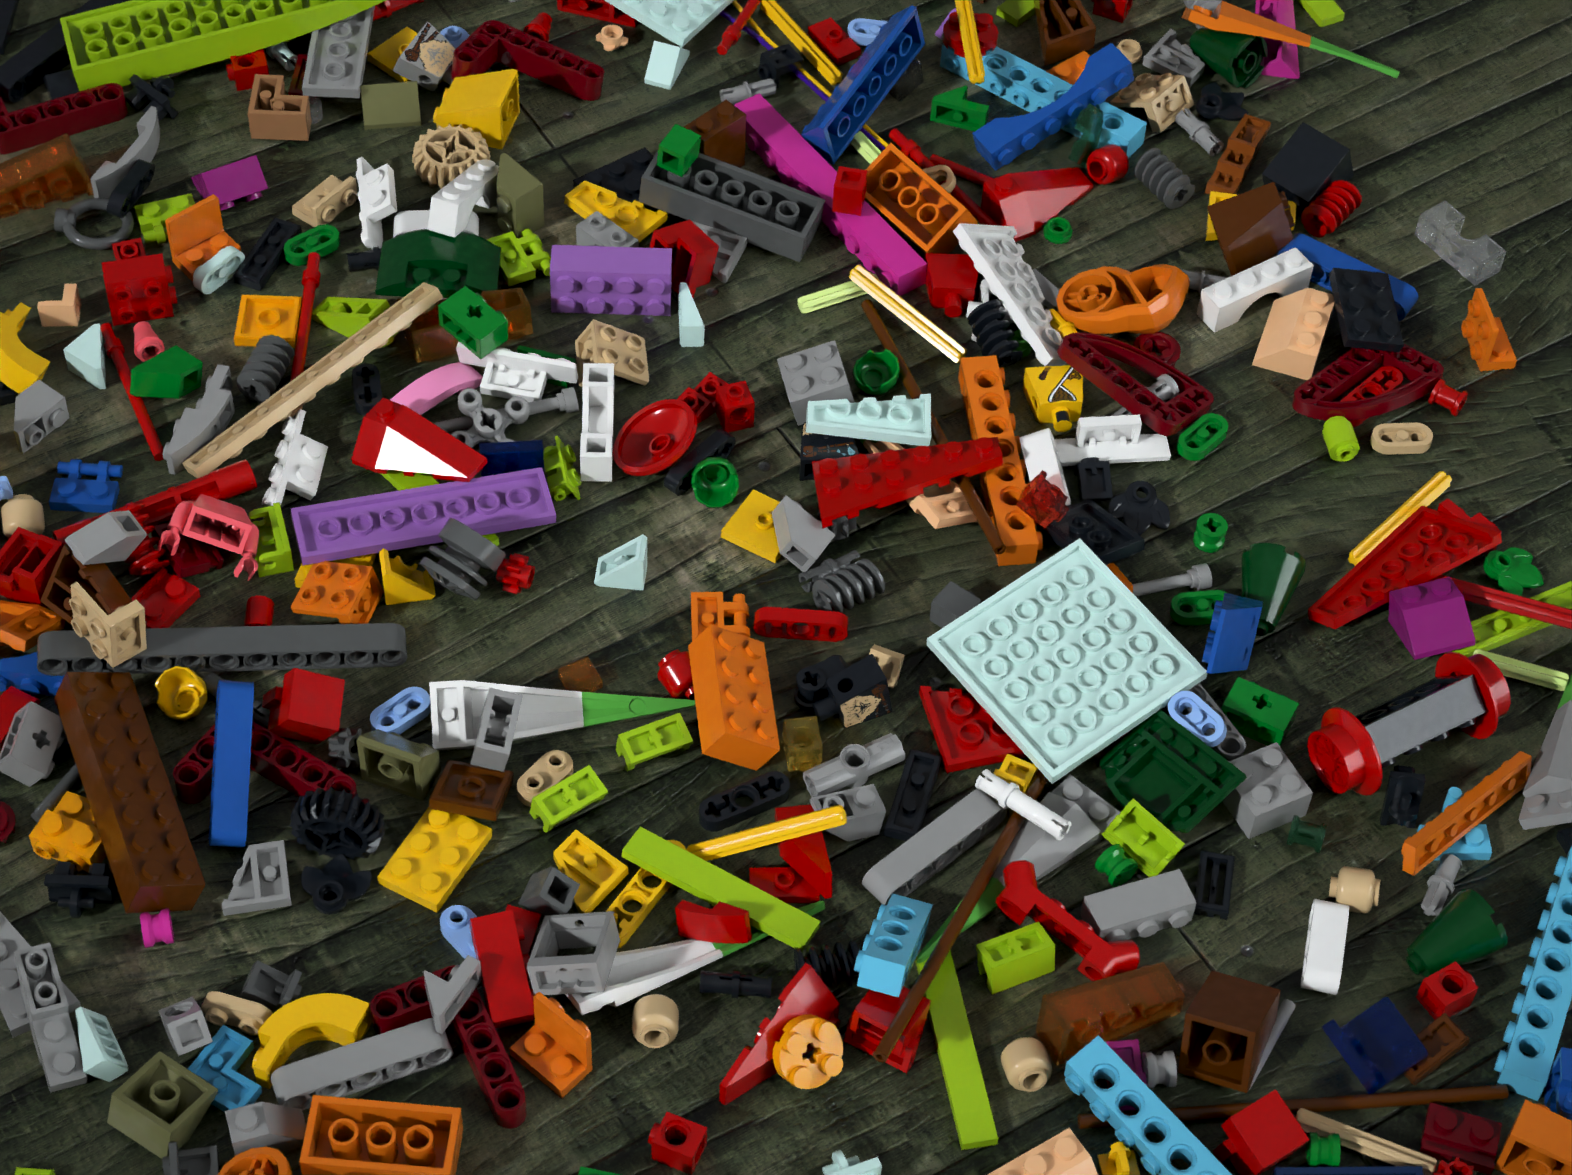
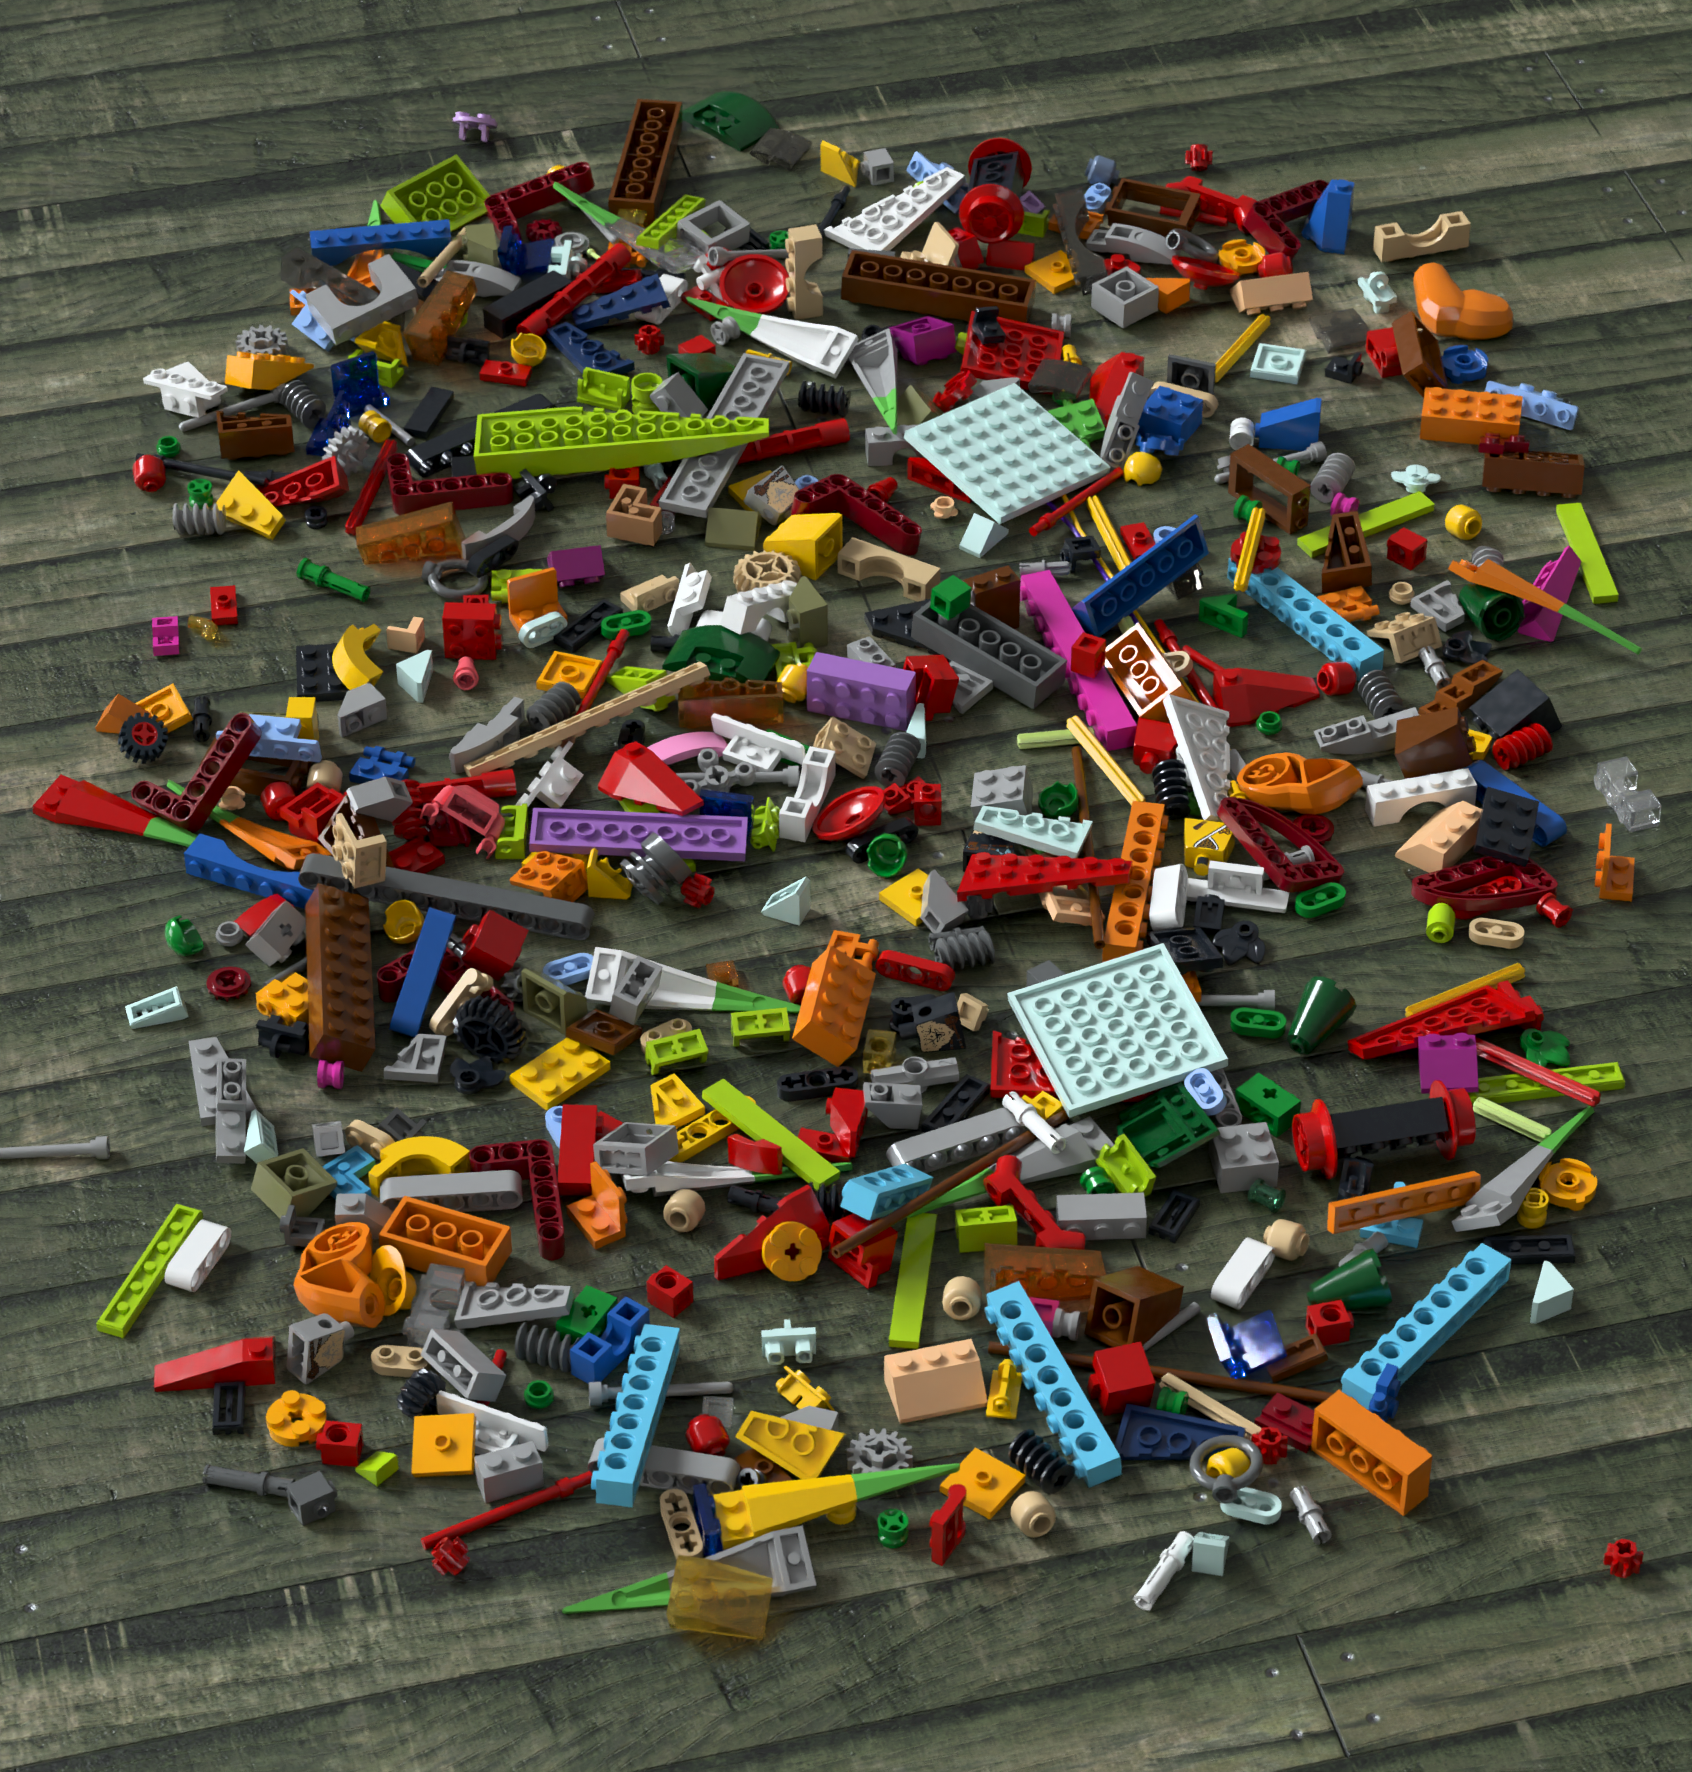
camera: 20 degrees right, 10 degrees down
red bar [100,323,164,461] -> none
green slope [130,345,203,399] -> none
red piece [244,595,275,626] -> none
light grey slope [423,955,482,1034] -> none
green brick [438,286,508,359] -> none
dark grey brick [518,866,580,920] -> none
yellow wing [564,180,668,242] -> none
yellow axle [687,805,847,861] -> none
blue arch [972,42,1134,171] -> none
clear red brick [1016,470,1069,528] -> none
clear green slope [1068,103,1103,169] -> none
green wheel [1193,513,1228,553] -> none
blue slope [1202,593,1263,674] -> none
none -> tan plate [429,968,493,1036]
none -> yellow head [776,663,808,703]
none -> tan arch [838,537,940,602]
none -> dark grey piece [875,732,921,787]
none -> light grey slope [1314,707,1419,754]

